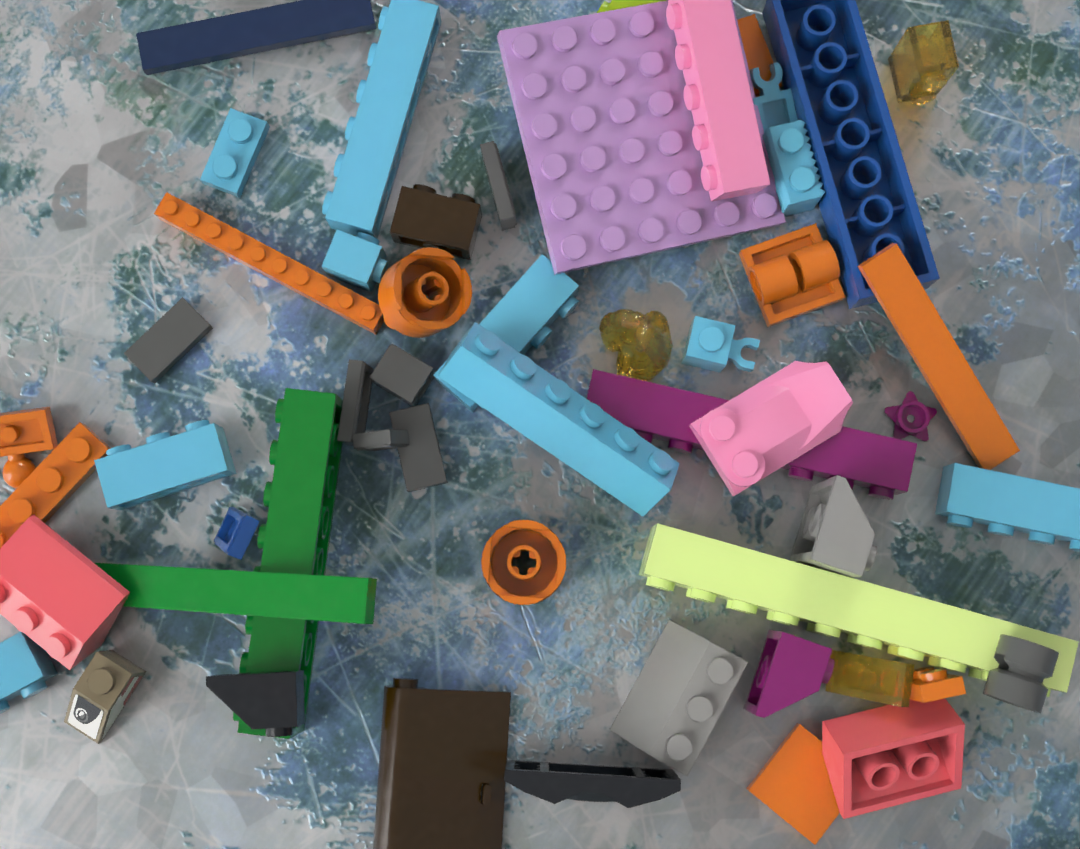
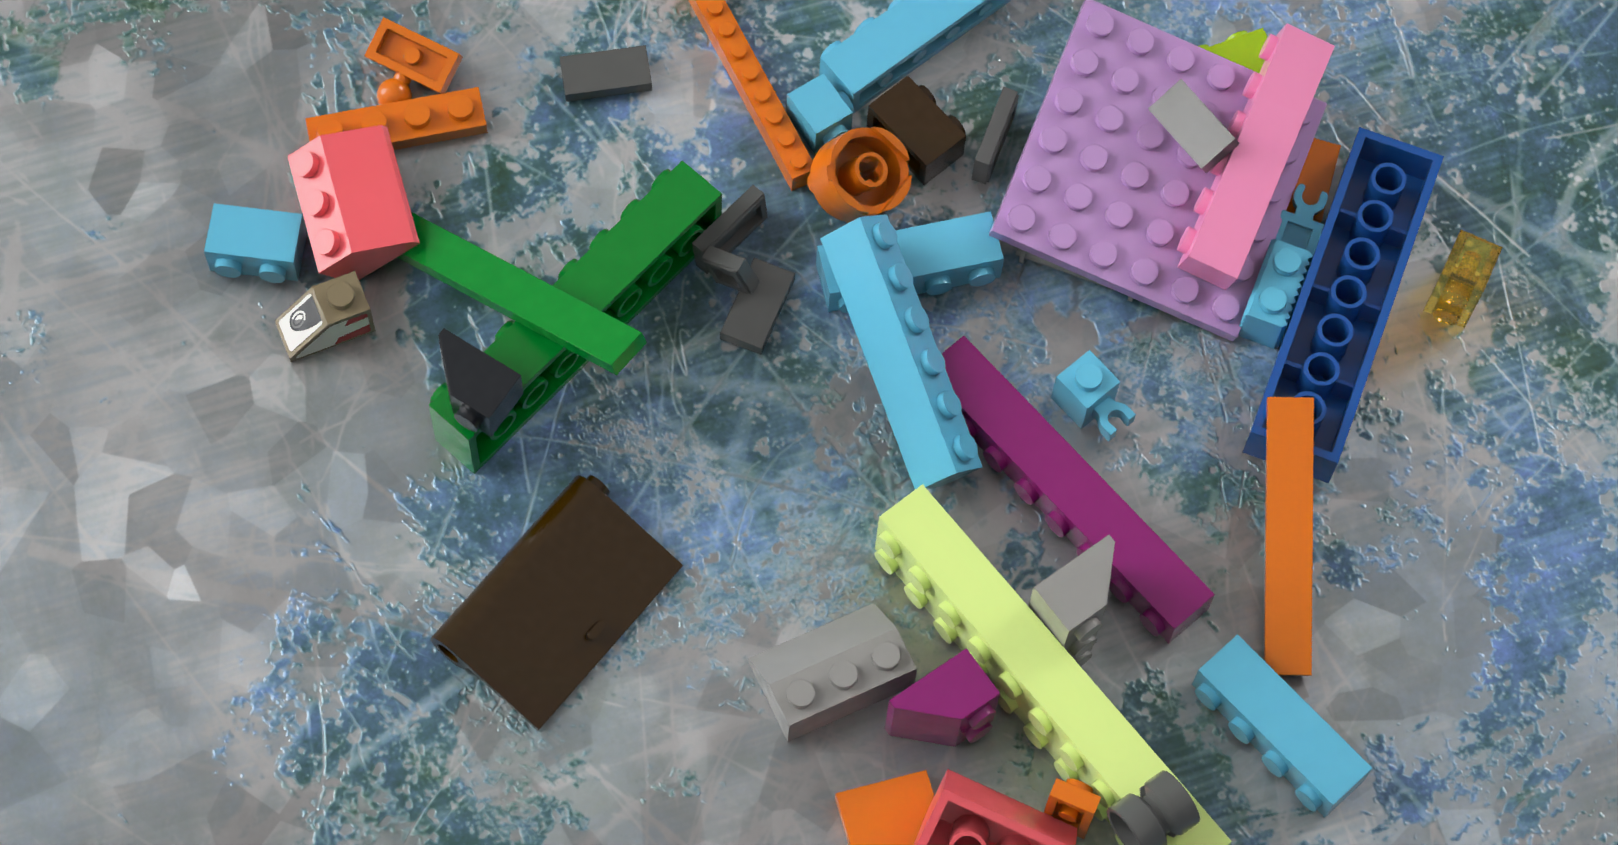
camera: 30 degrees right, 15 degrees down
medium azure brick [94,420,237,510] -> none
blue tile [214,506,260,560] -> none
dark grey panel [369,344,435,407] -> none
orange brick [481,520,566,605] -> none
black slope [504,760,681,808] -> none
clear yellow hair [599,309,673,381] -> none
bright pink slope [689,361,853,496] -> none
orange plate [739,223,845,328] -> none
clear yellow plate [825,650,915,707] -> none
magenta plate [884,391,937,442] -> none
none -> tile [1148,79,1240,173]

